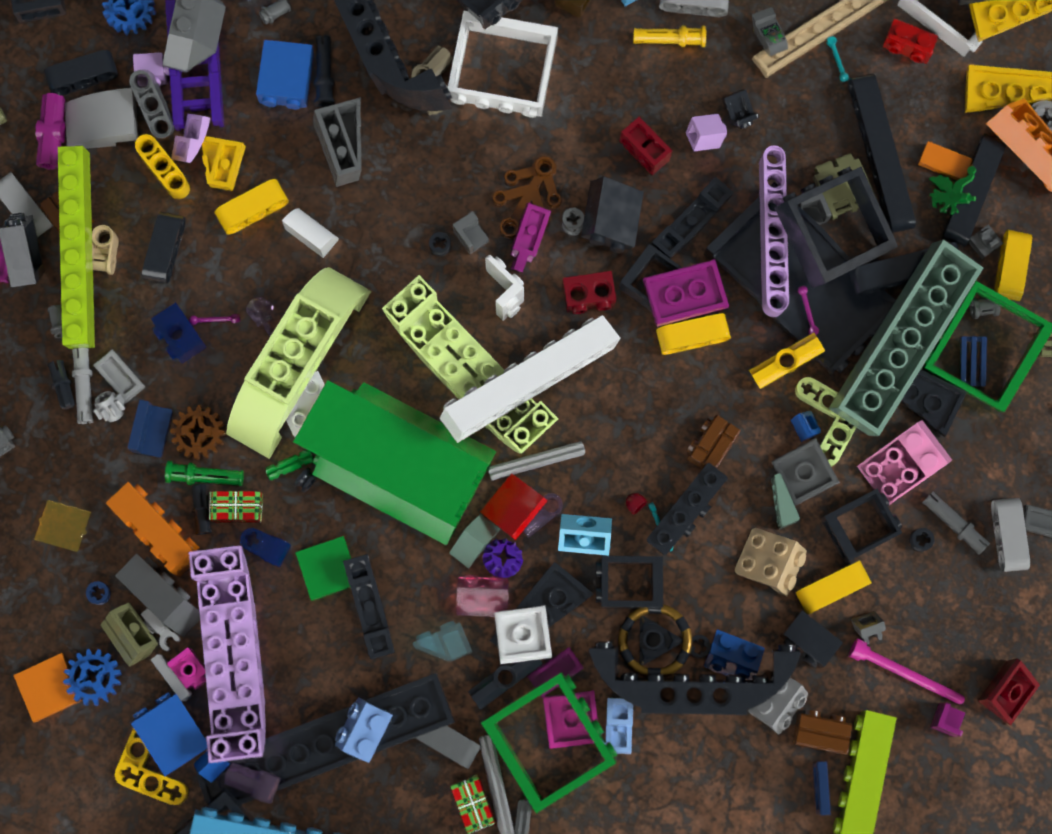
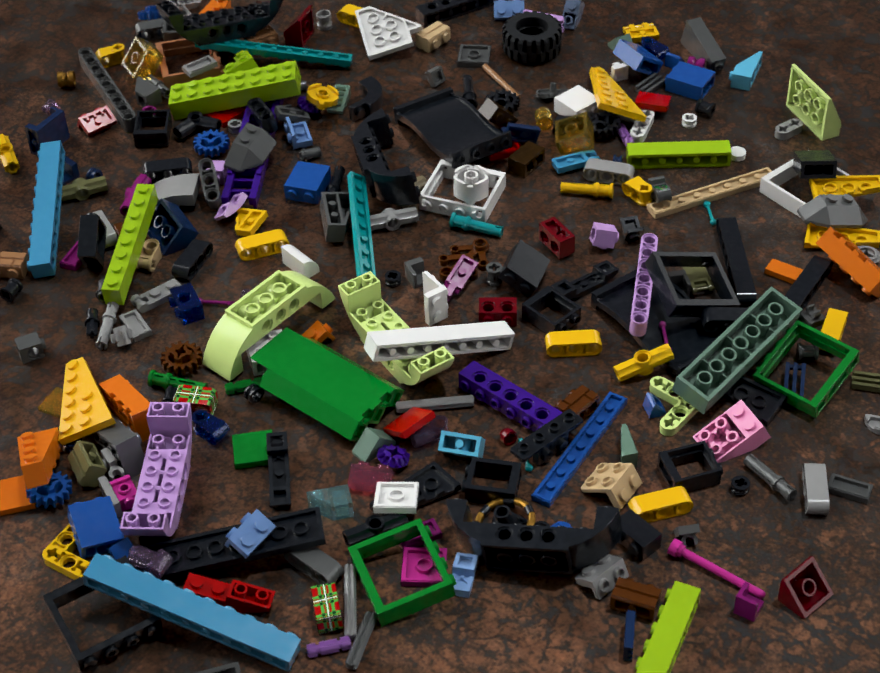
camera: 15 degrees right, 35 degrees down
dark blue panel [127,400,173,458] -> none
yellow beam [135,134,190,199] -> none
magenta tile [643,260,729,327] -> none
dark grey tile [771,438,840,506] -> none
red bracket [882,18,938,64] -> none
green piece [929,166,976,215] -> none
none -> orange wedge [17,427,63,489]
none -> yellow wing [58,357,116,446]
none -> light grey plate [130,278,185,313]
none -> dark blue slope [147,198,199,256]
none -> red slope [183,572,276,613]
none -> orange bracket [302,320,336,343]
none -> teal plate [347,171,376,277]
none -> light grey piece [370,206,419,231]
none -> teal pin [449,212,504,238]
none -> white brick [453,165,489,205]
none -> dark purple brick [458,361,563,432]
none -> blue tile [531,392,628,508]
none -> yellow piece [622,176,652,206]
none -> dark grey wedge [797,194,868,228]

